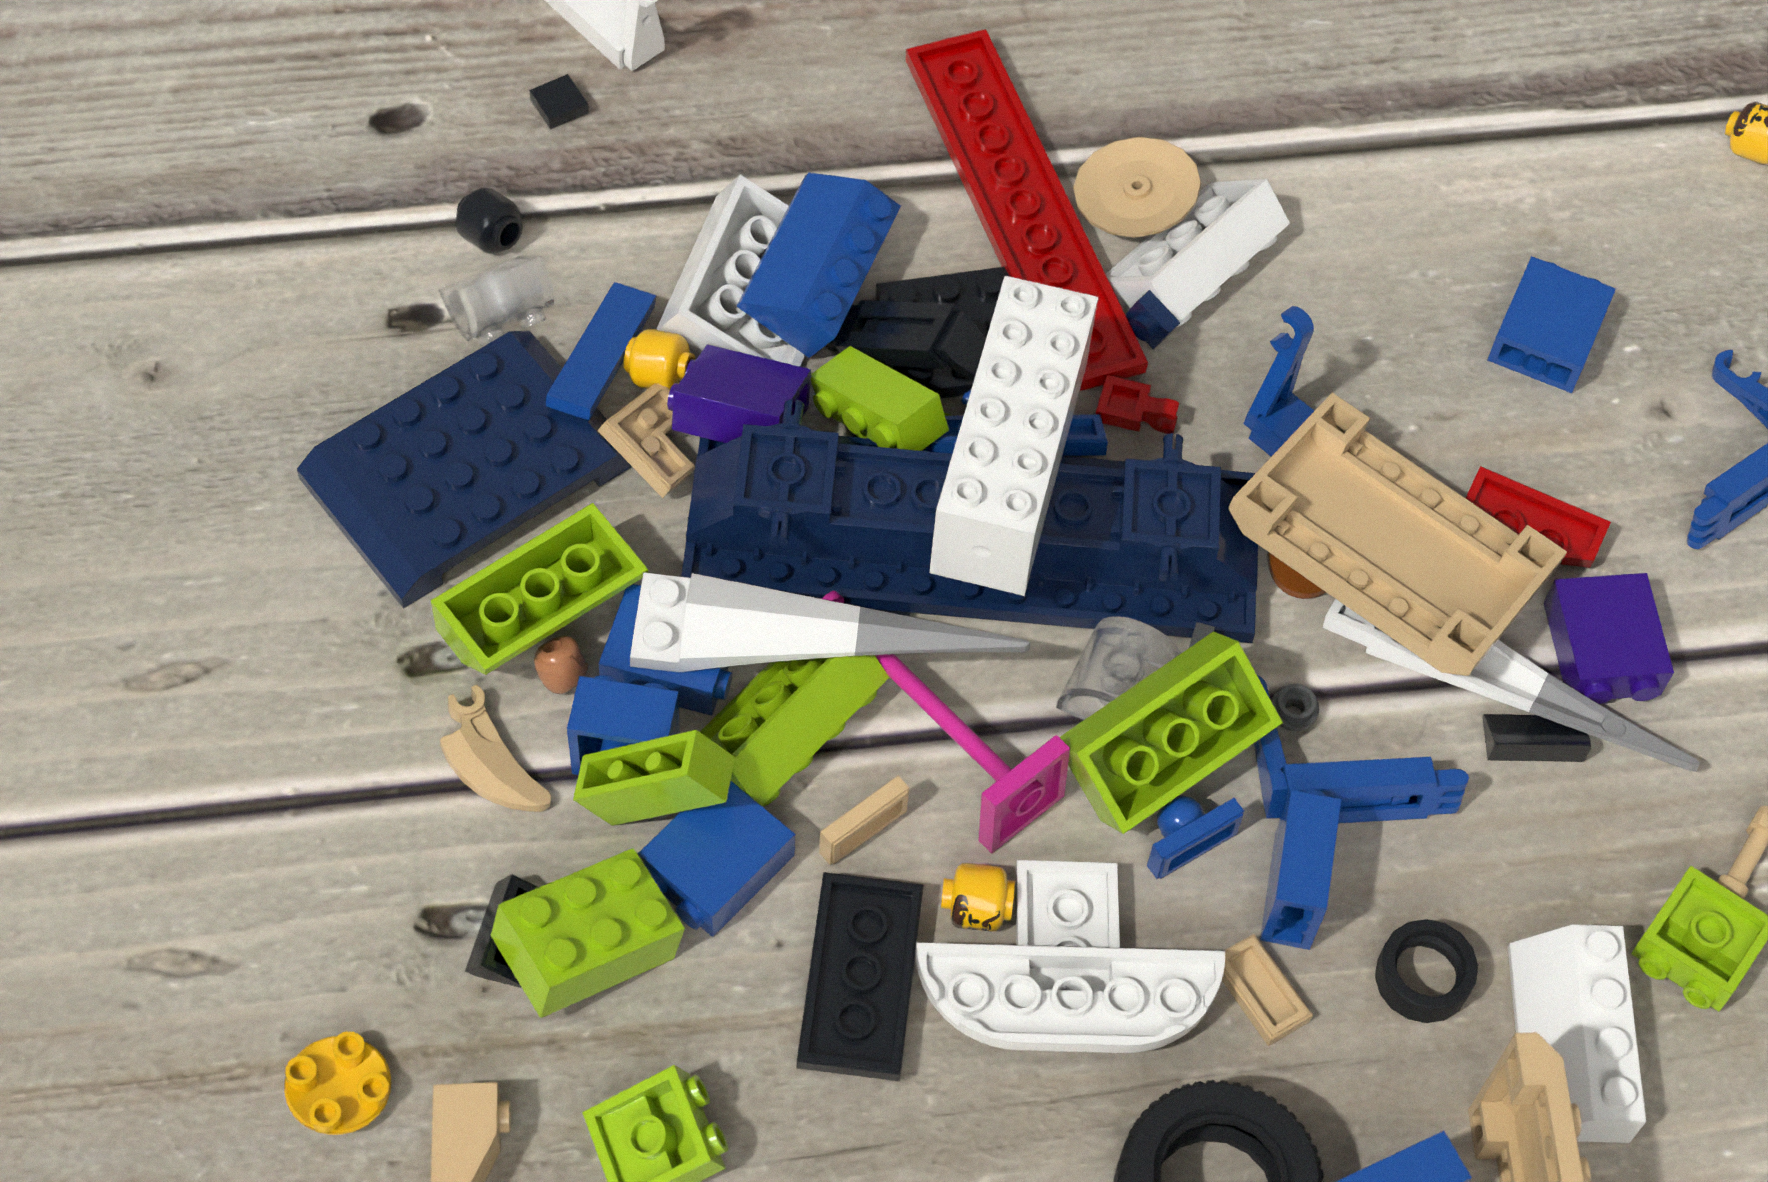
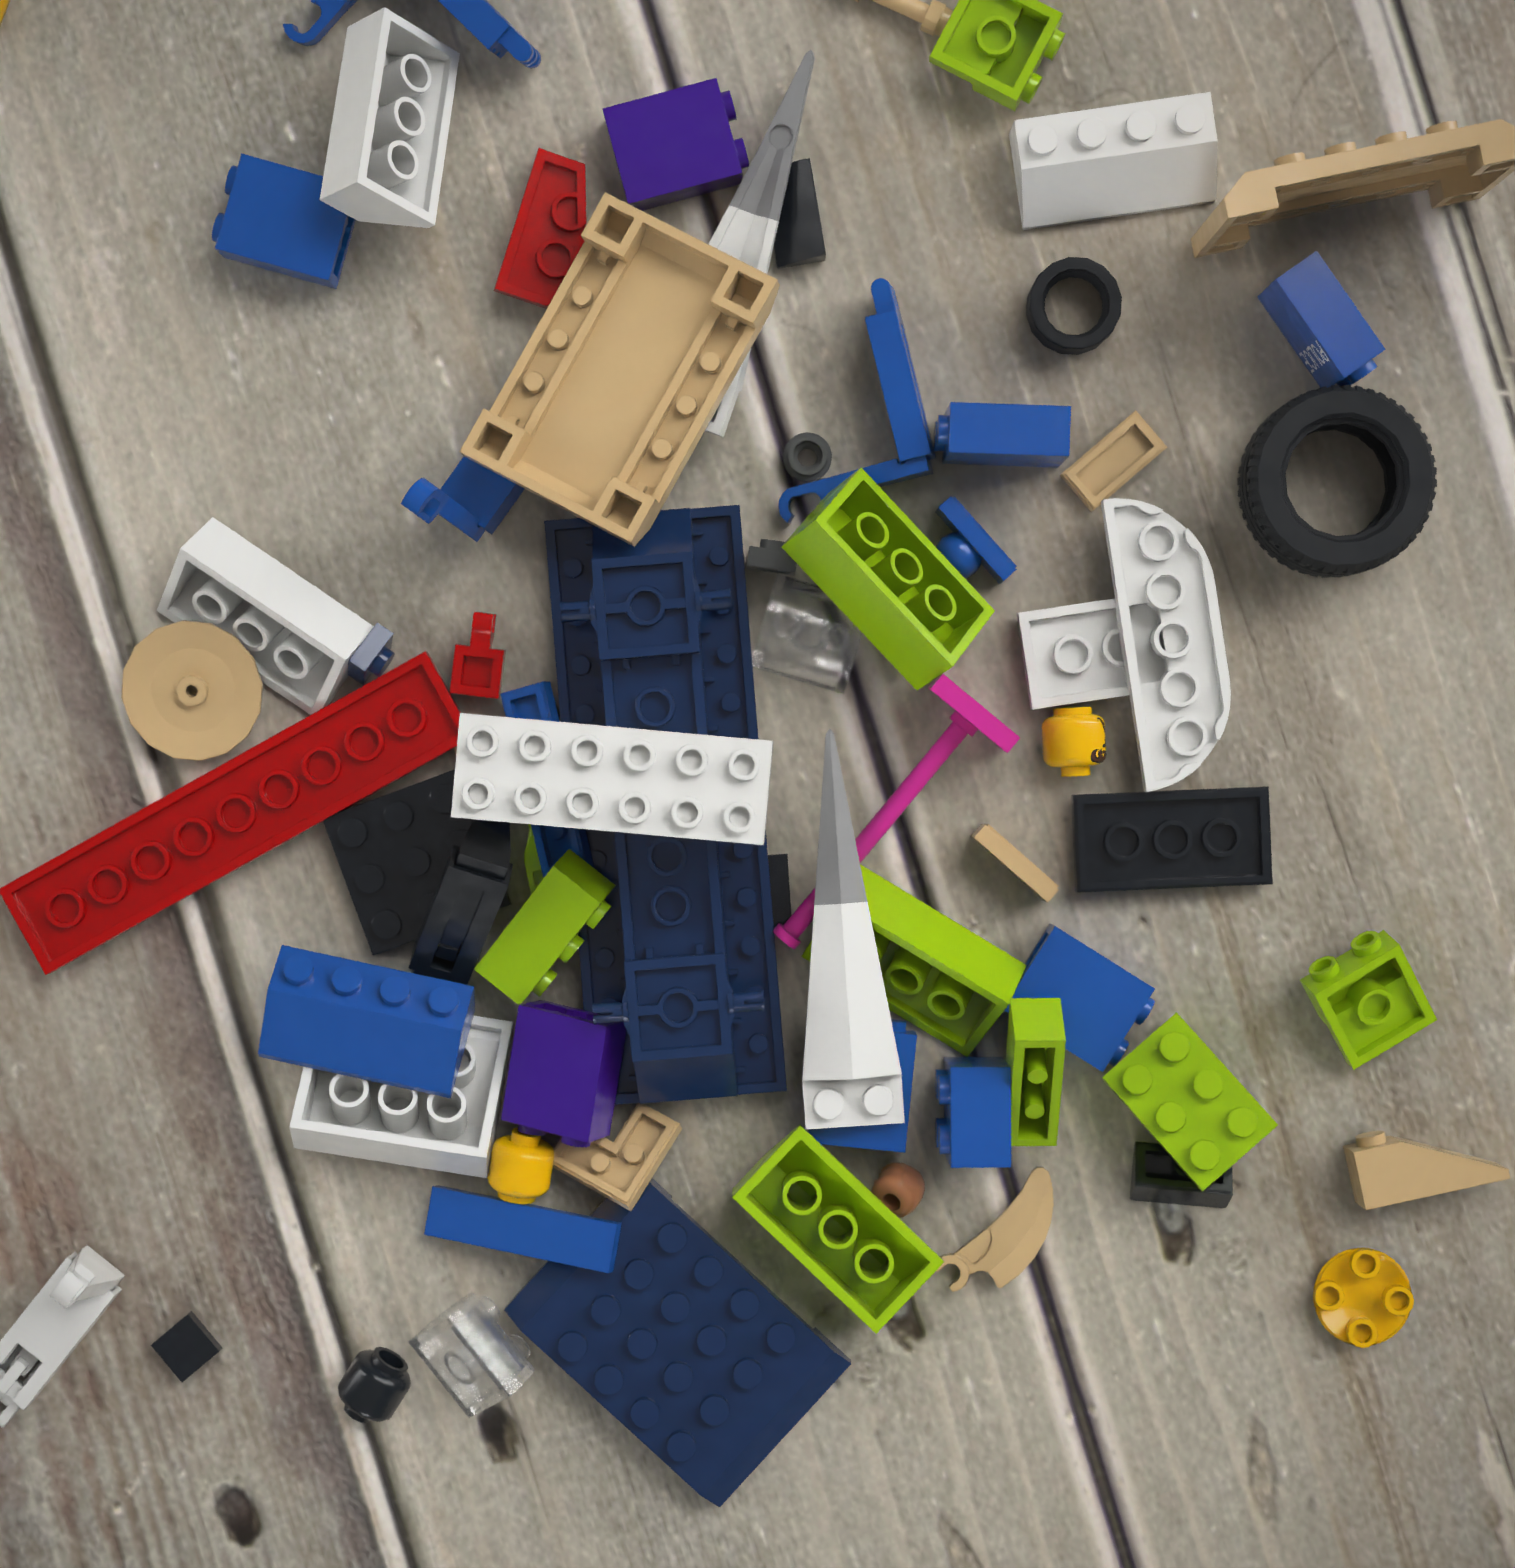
camera: 100 degrees left, 30 degrees up
none -> white slope [320,7,460,228]

